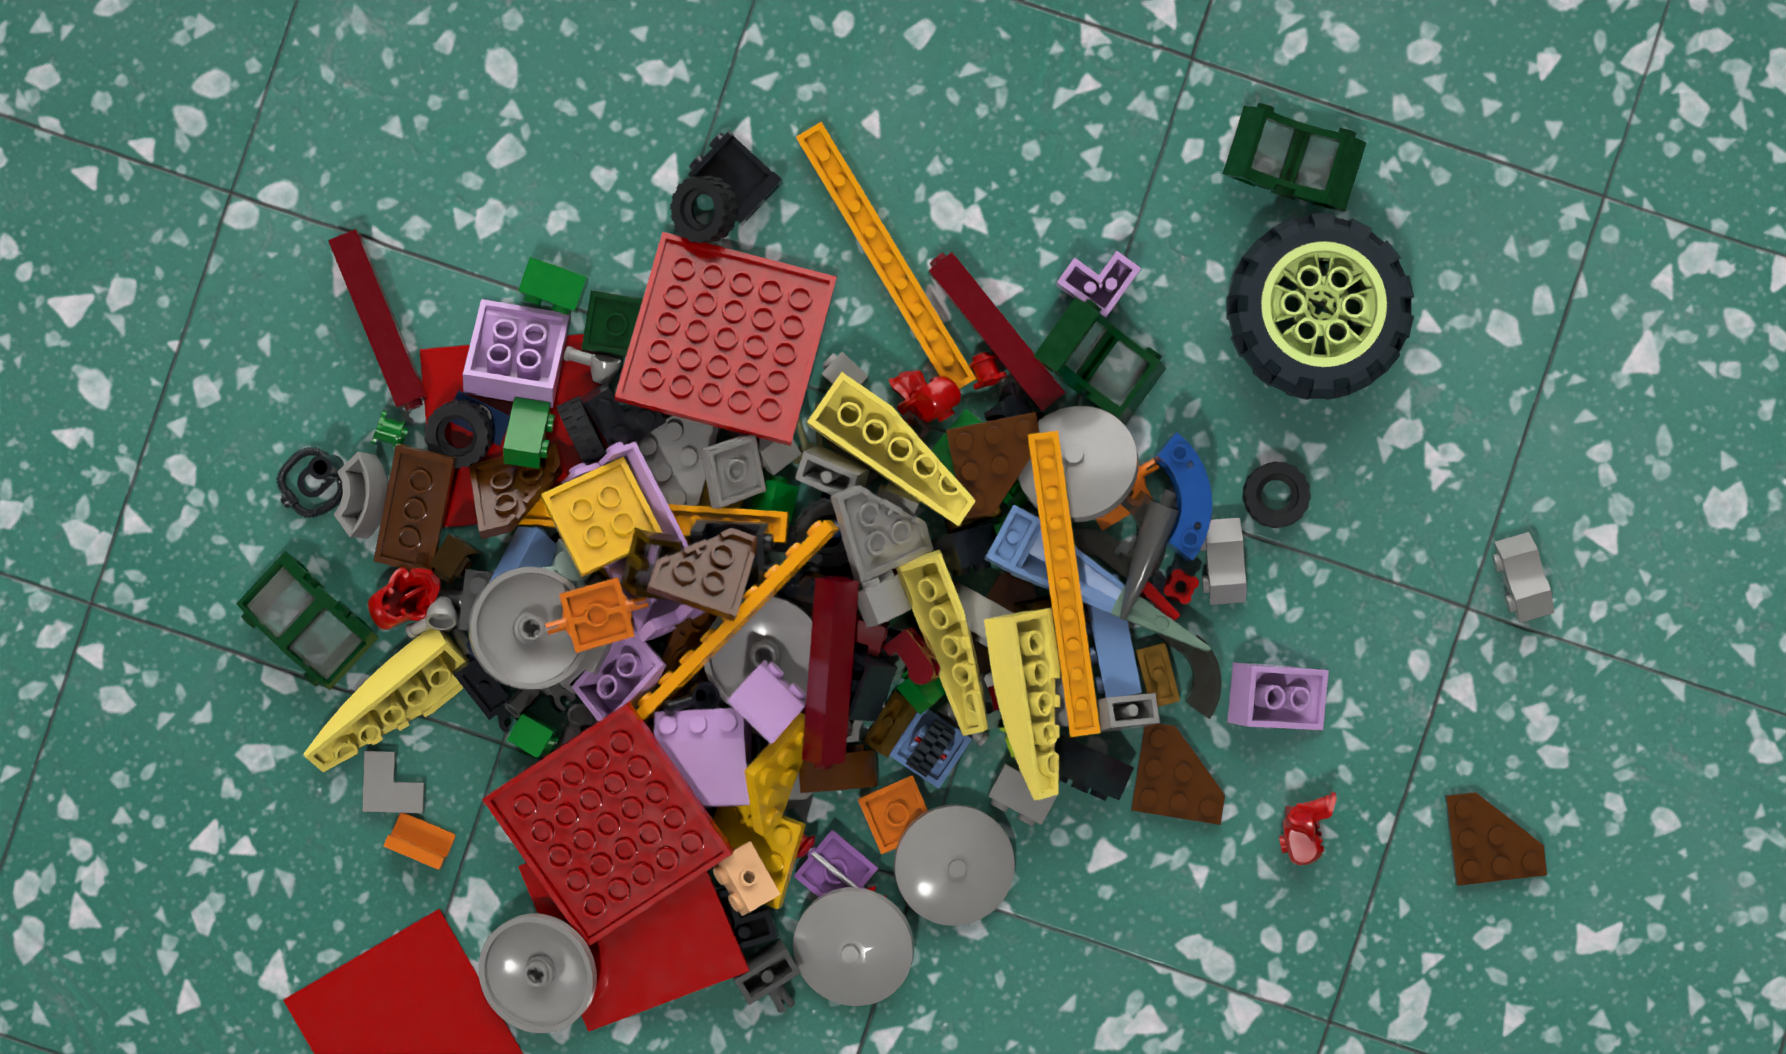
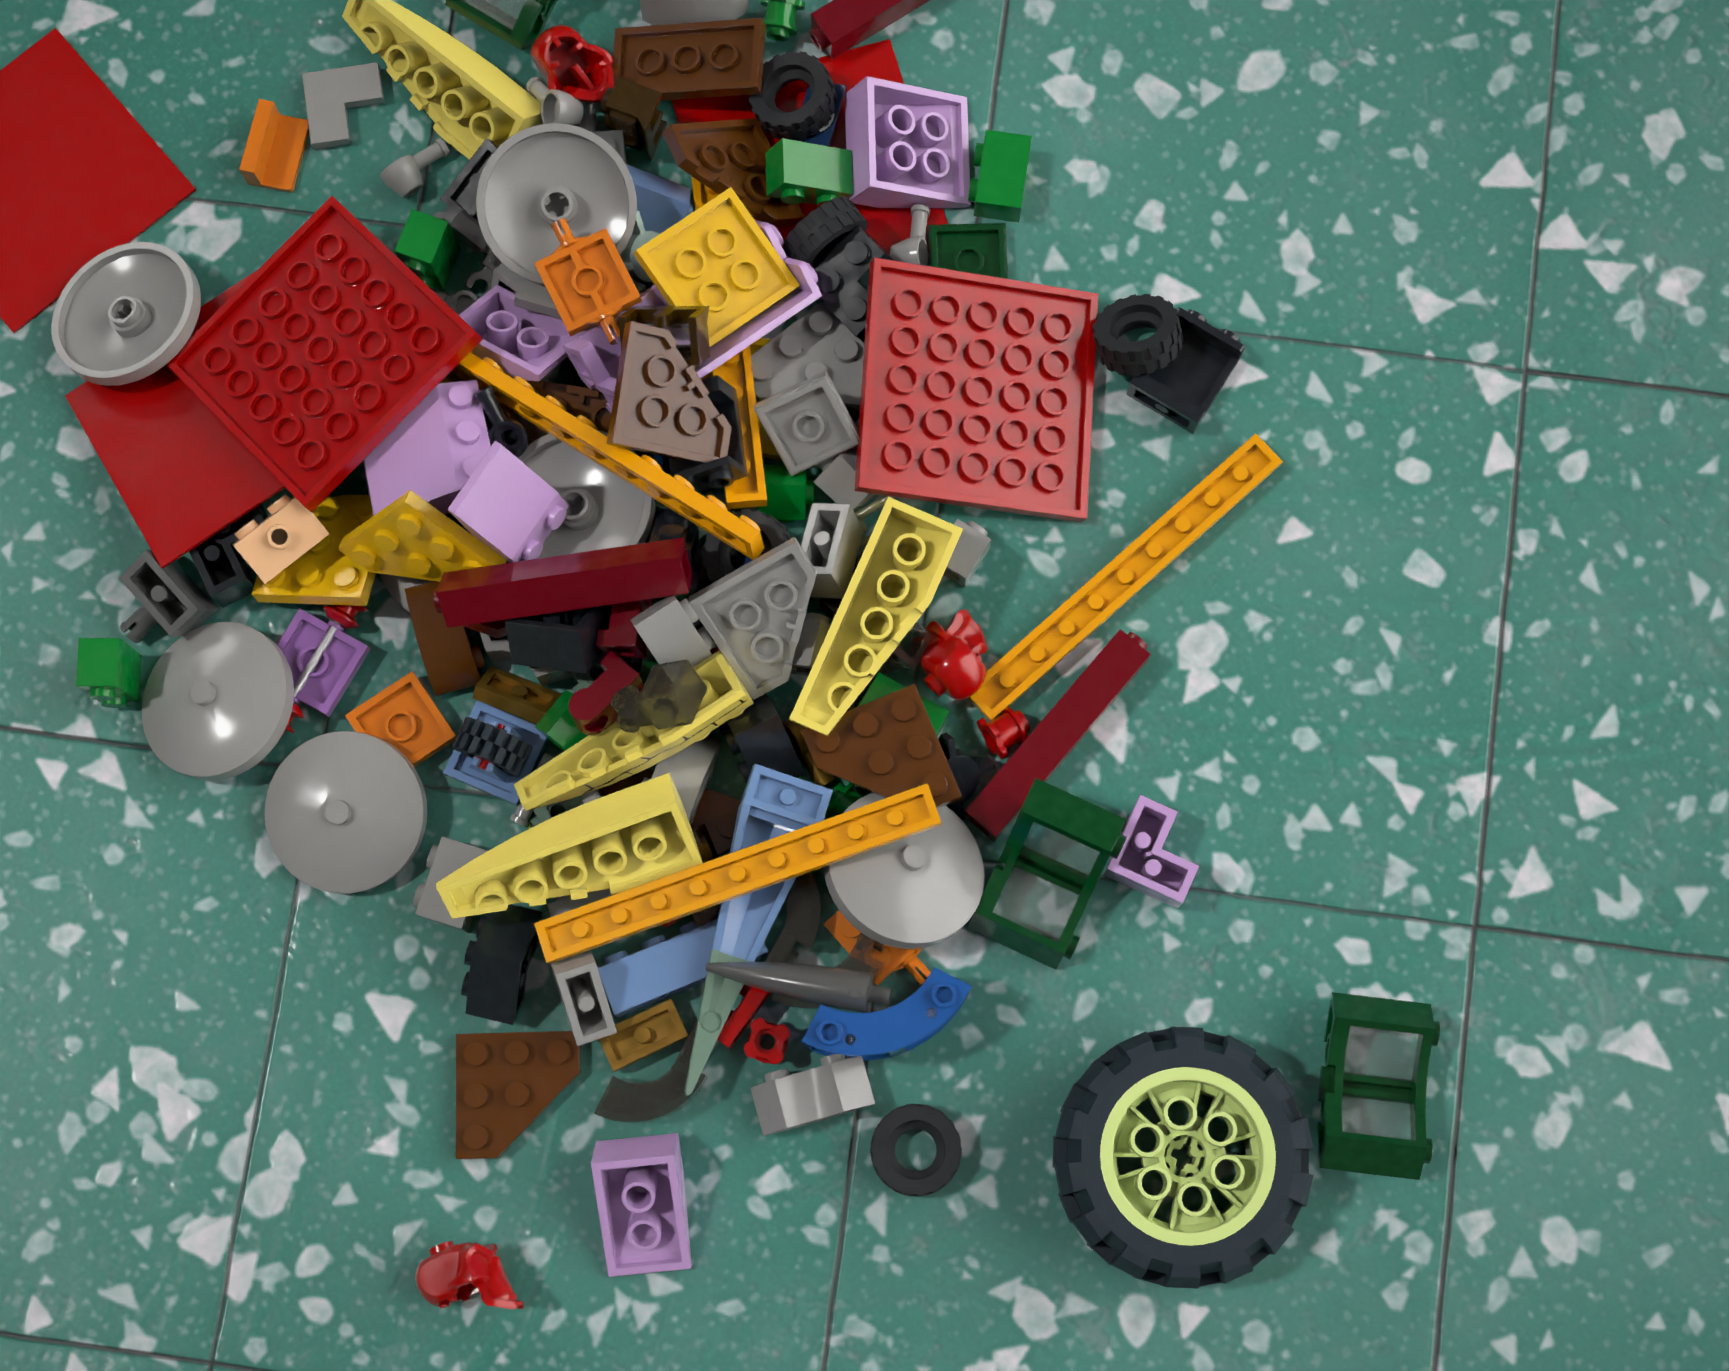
camera: 75 degrees right, 10 degrees down
none -> green brick [76,638,142,708]
none -> light grey bar [380,138,450,199]
none -> clear smoke brick [611,659,707,733]

